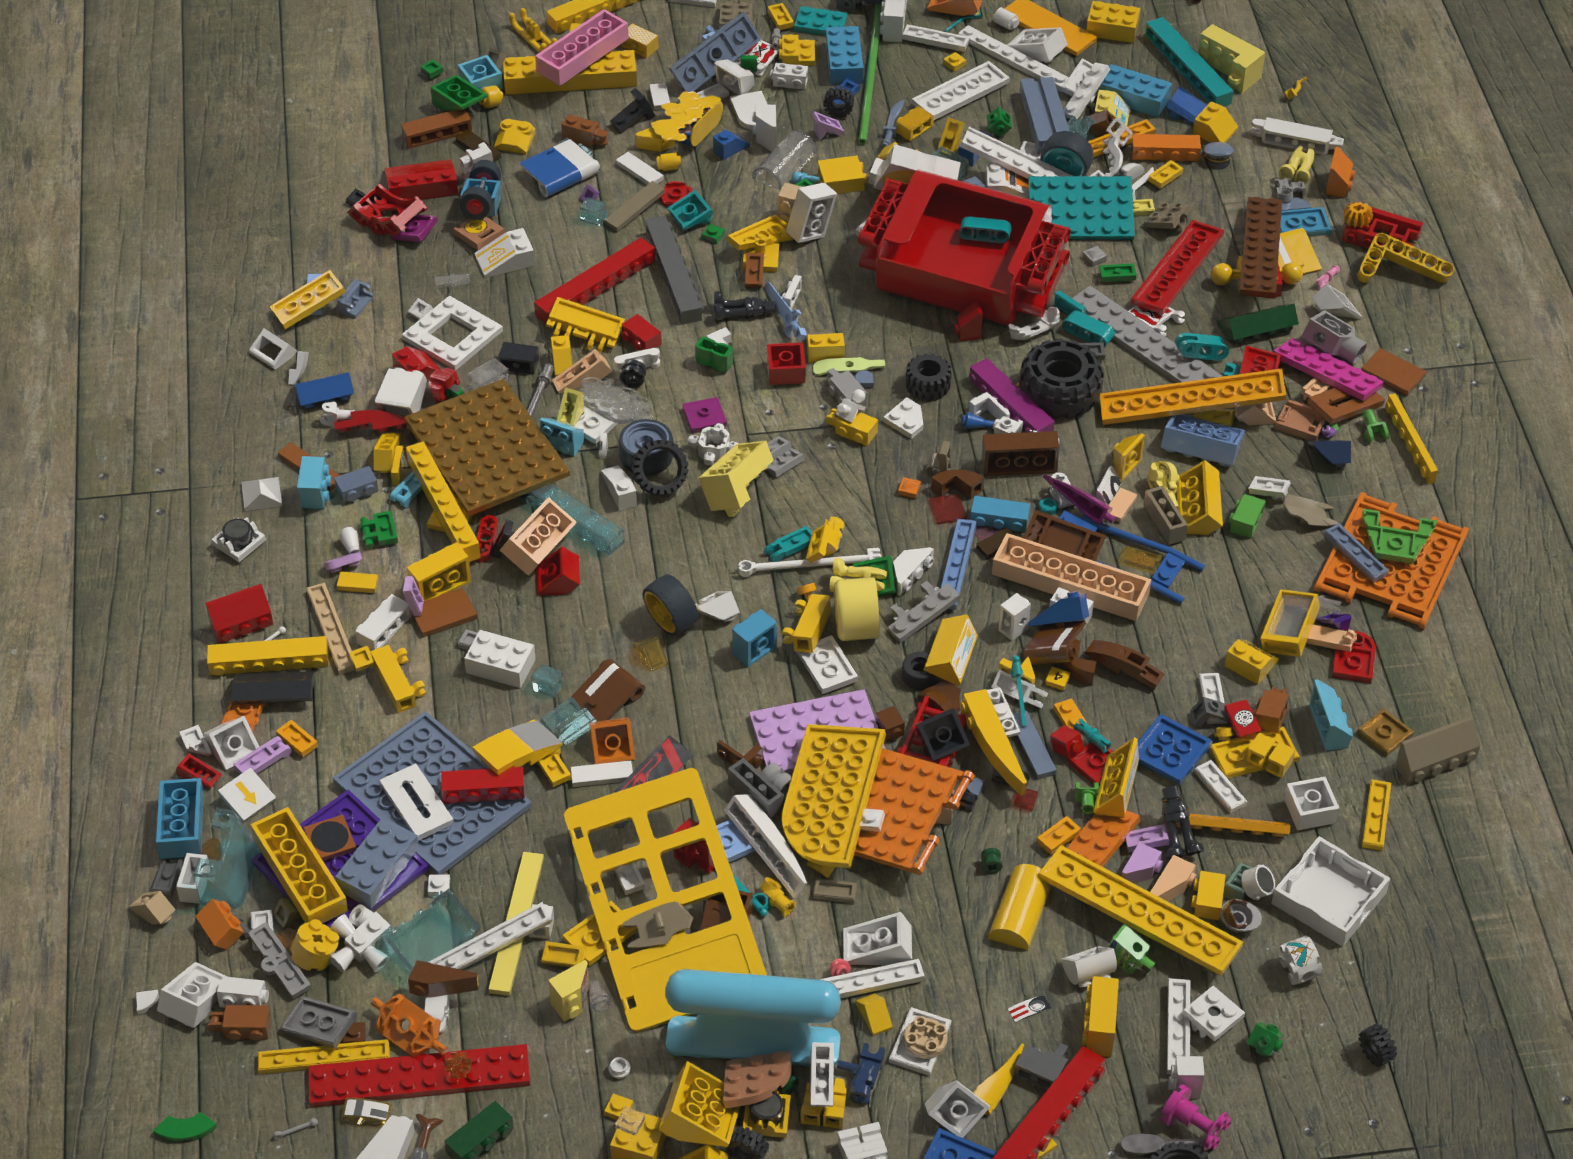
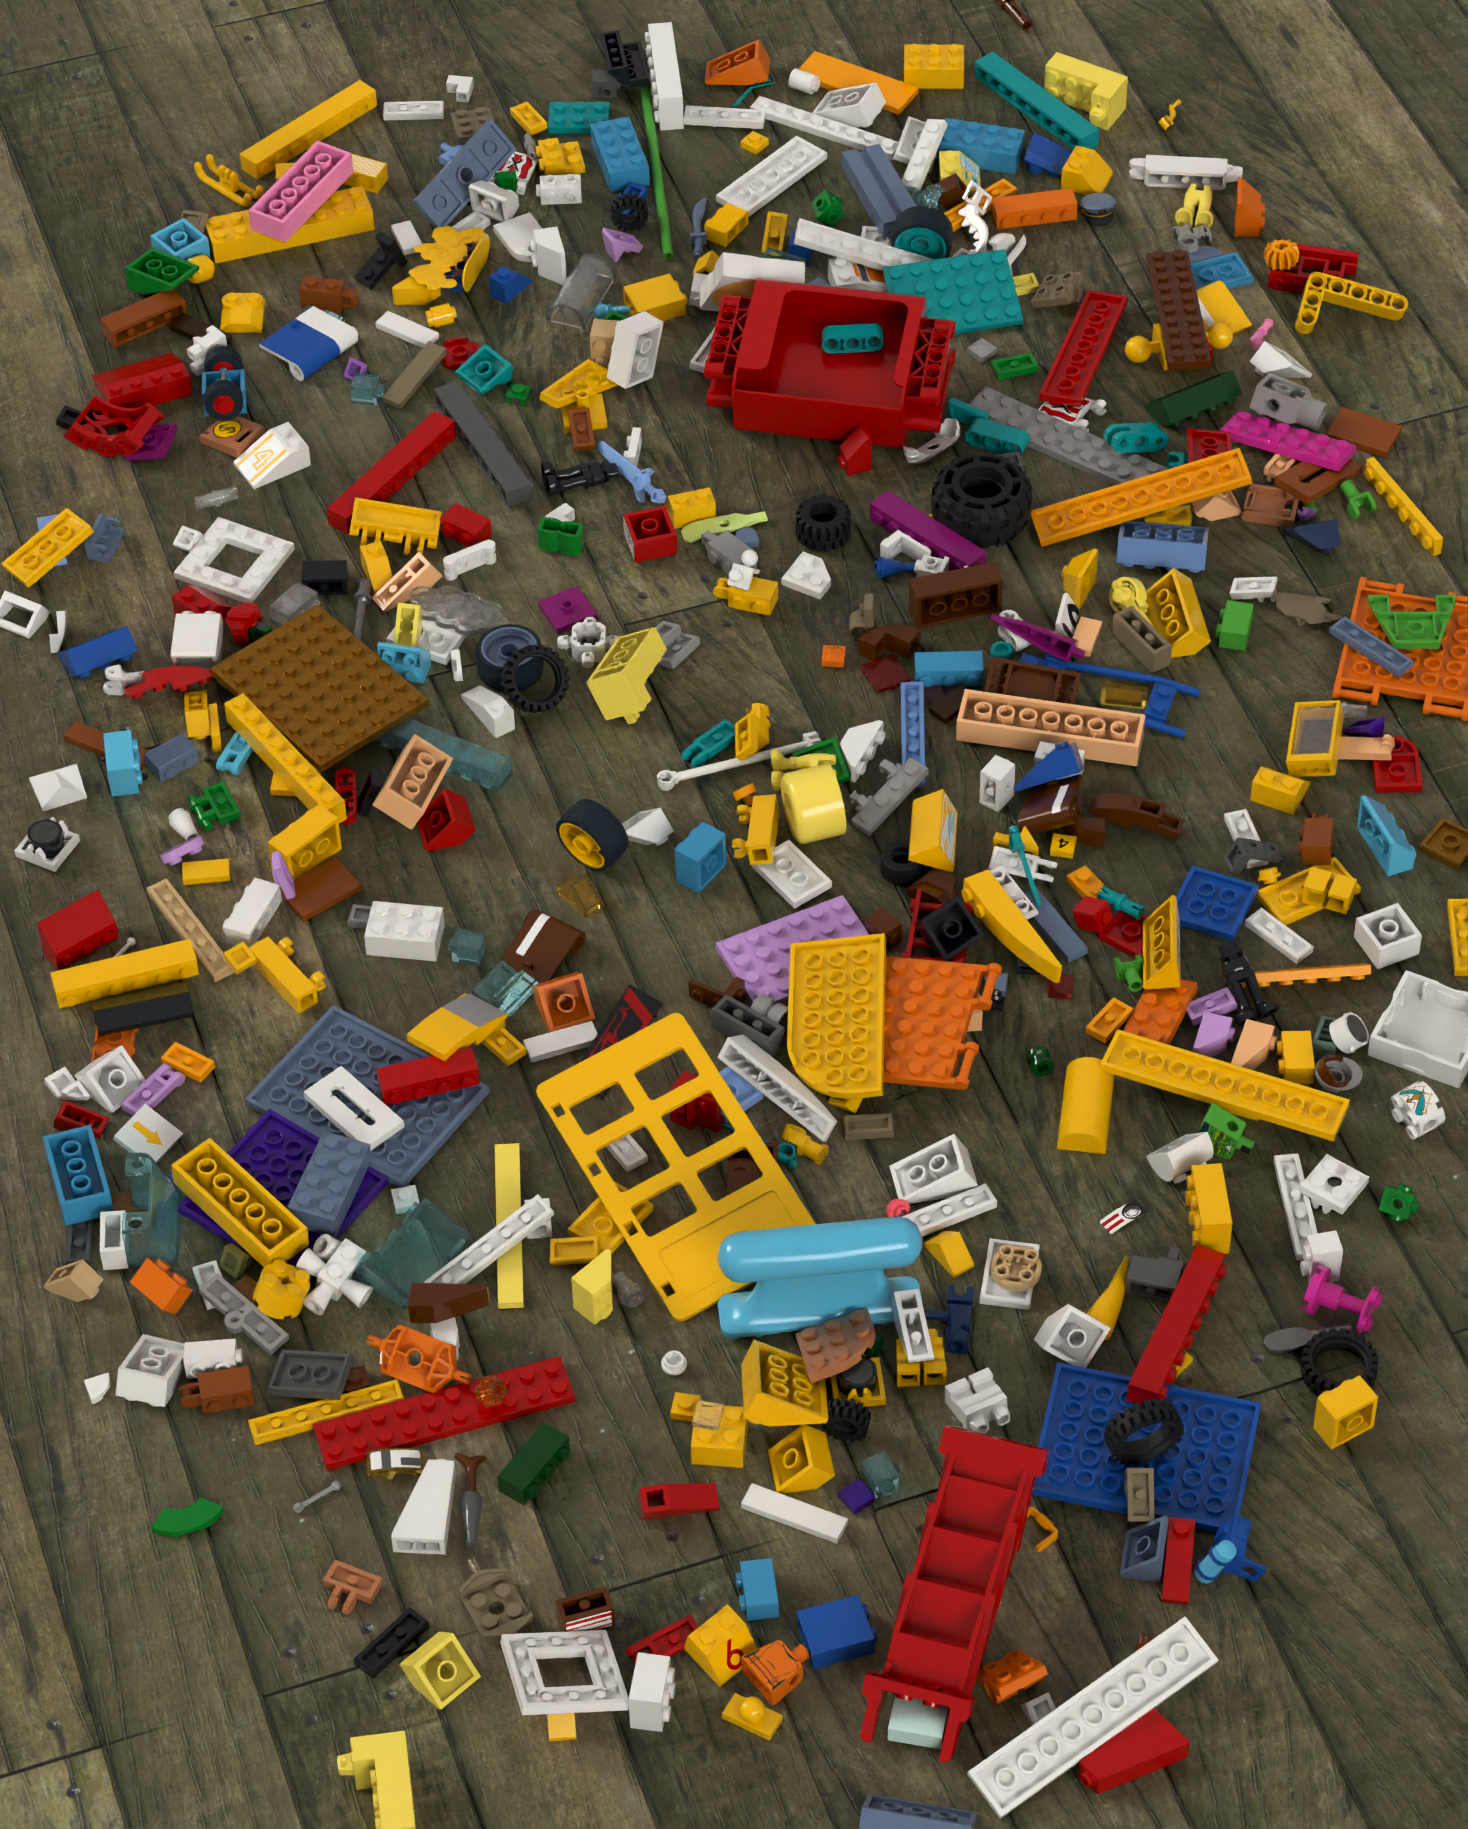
camera: 10 degrees left, 0 degrees up
tile [304,815,356,861] -> none
green plate [420,59,444,79] -> none
black wheel [619,360,647,388] -> none
dark tan shield [623,901,693,948] -> none
white plate [860,809,885,832] -> none
yellow plate [1148,160,1184,189] -> none
red slope [1224,700,1261,740] -> none

